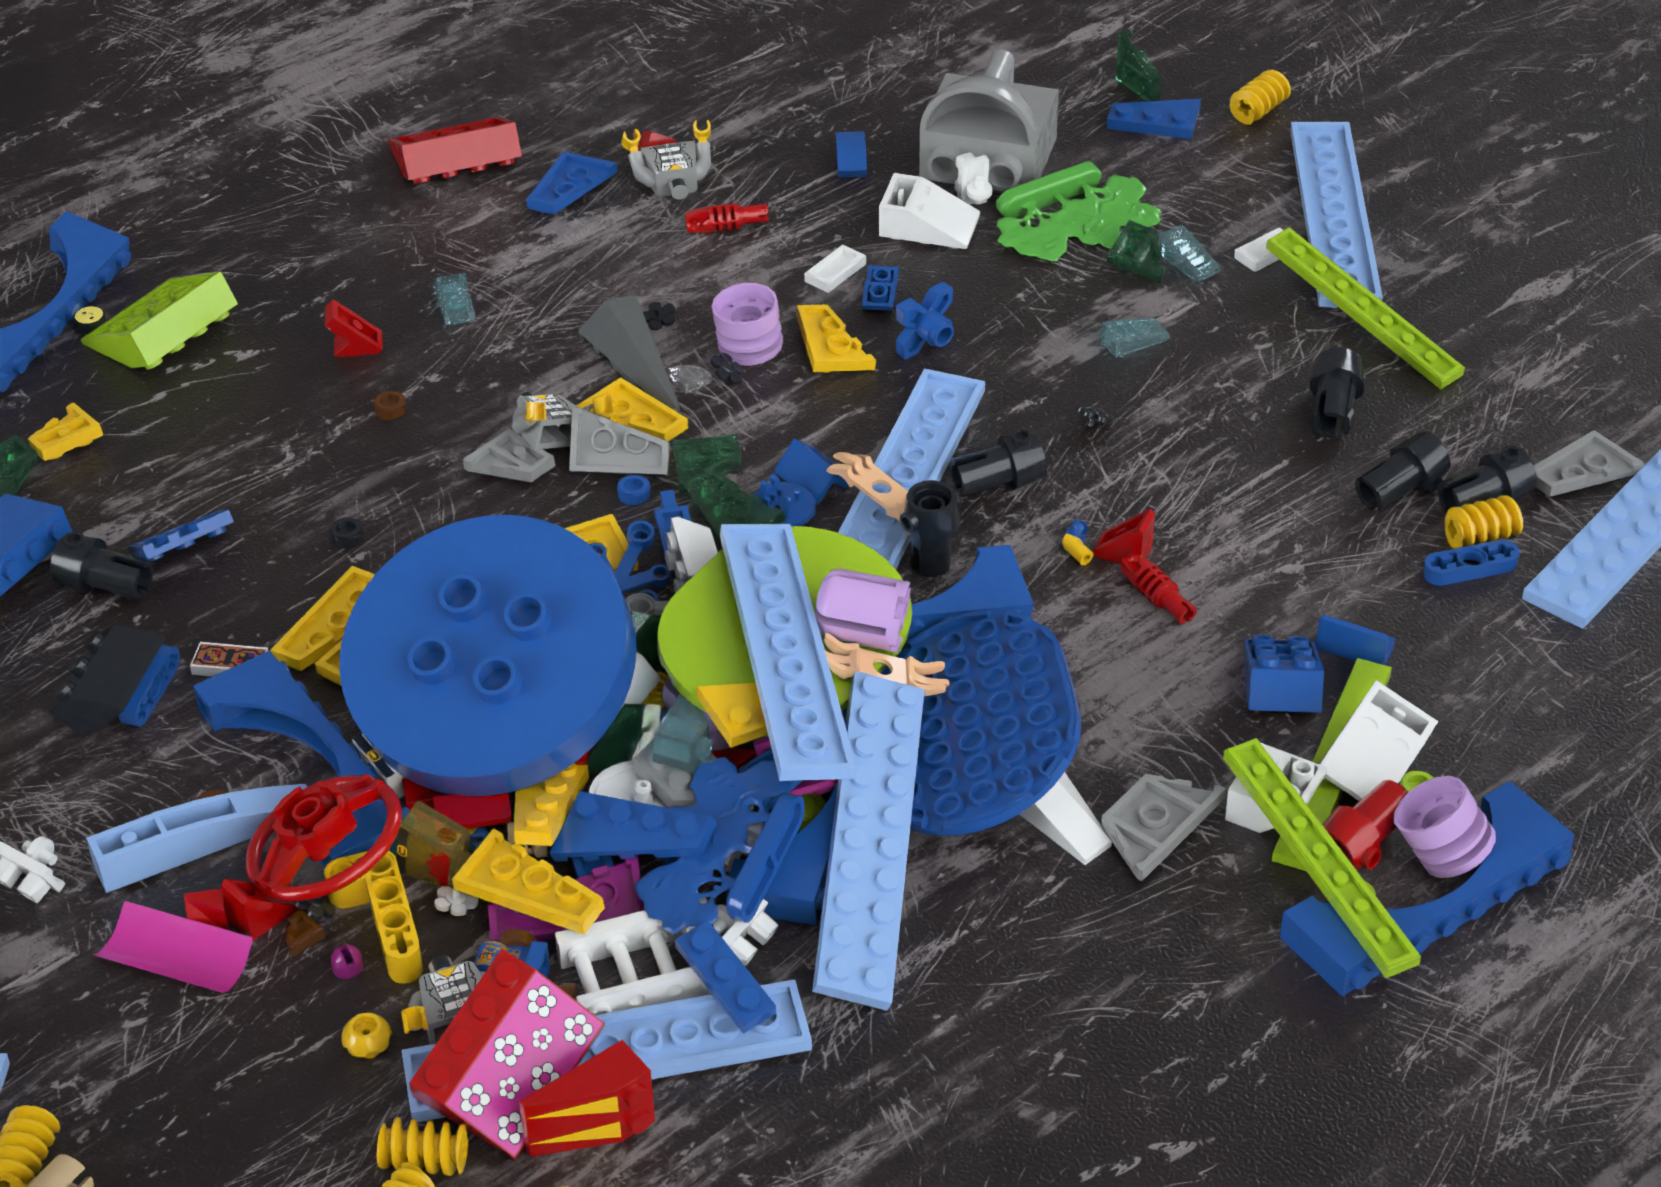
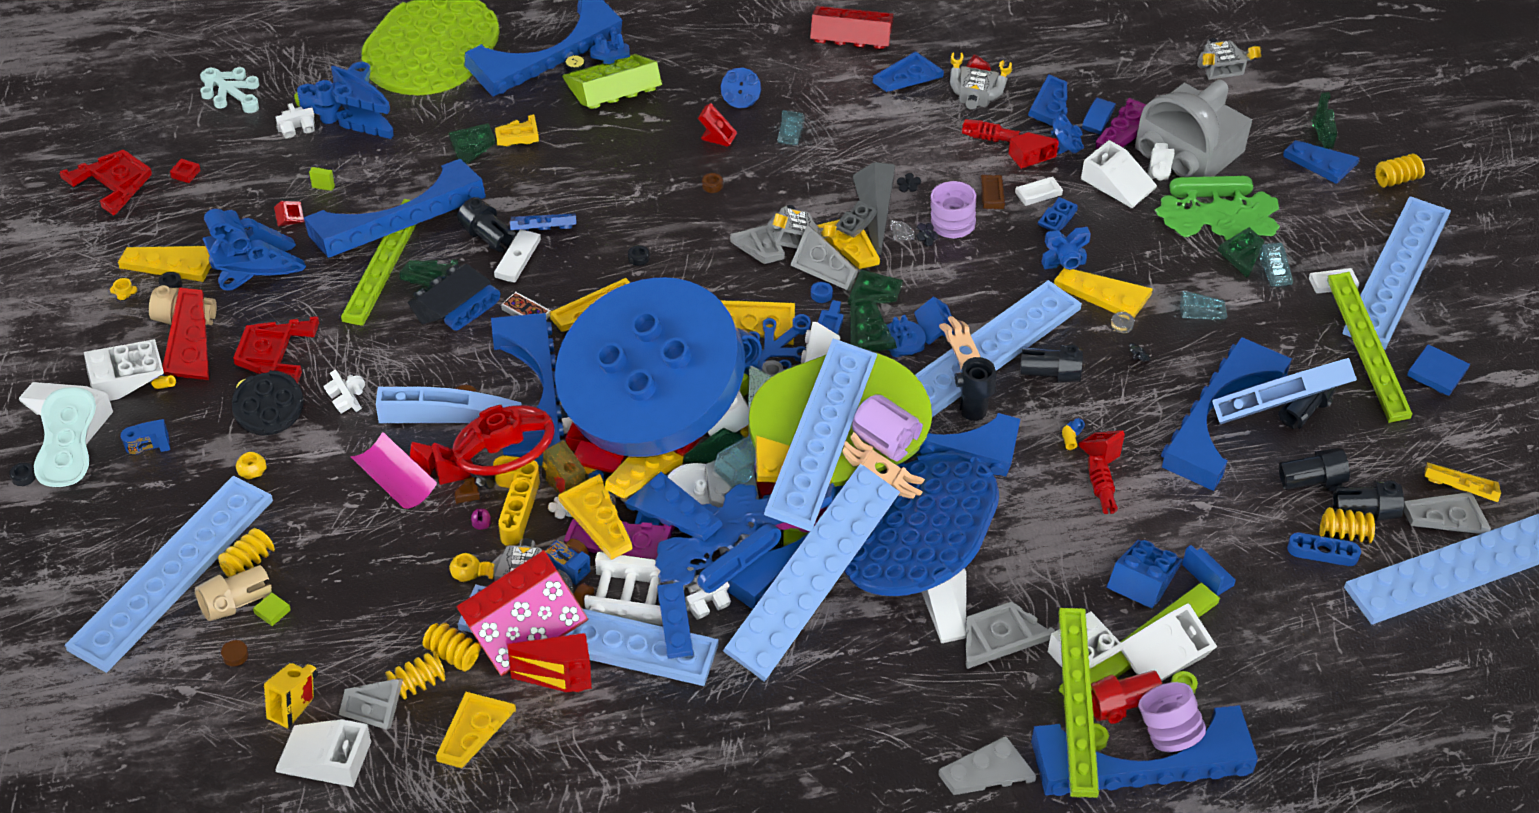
camera: 25 degrees right, 5 degrees up
yellow wing [796,304,876,373] -> none
none -> clear green wing [400,259,458,287]
none -> white tile [494,229,541,282]
none -> blue plate [590,31,630,64]
none -> blue plate [721,68,761,108]
none -> dark grey slope [836,200,877,238]
none -> light grey wing [939,736,1036,795]
none -> reddish brown tile [980,175,1005,209]
none -> red slope [1008,132,1059,168]
none -> blue wing [1028,75,1067,126]
none -> blue plate [1051,114,1084,154]
none -> yellow wing [1054,267,1153,321]
none -> magenta wing [1096,98,1146,149]
none -> clear tile [1111,312,1134,333]
none -> blue arch [1161,337,1292,491]
none -> torso [1197,38,1261,80]
none -> light blue slope [1212,358,1357,425]
none -> blue tile [1407,344,1470,396]
none -> yellow wing [1424,462,1501,502]

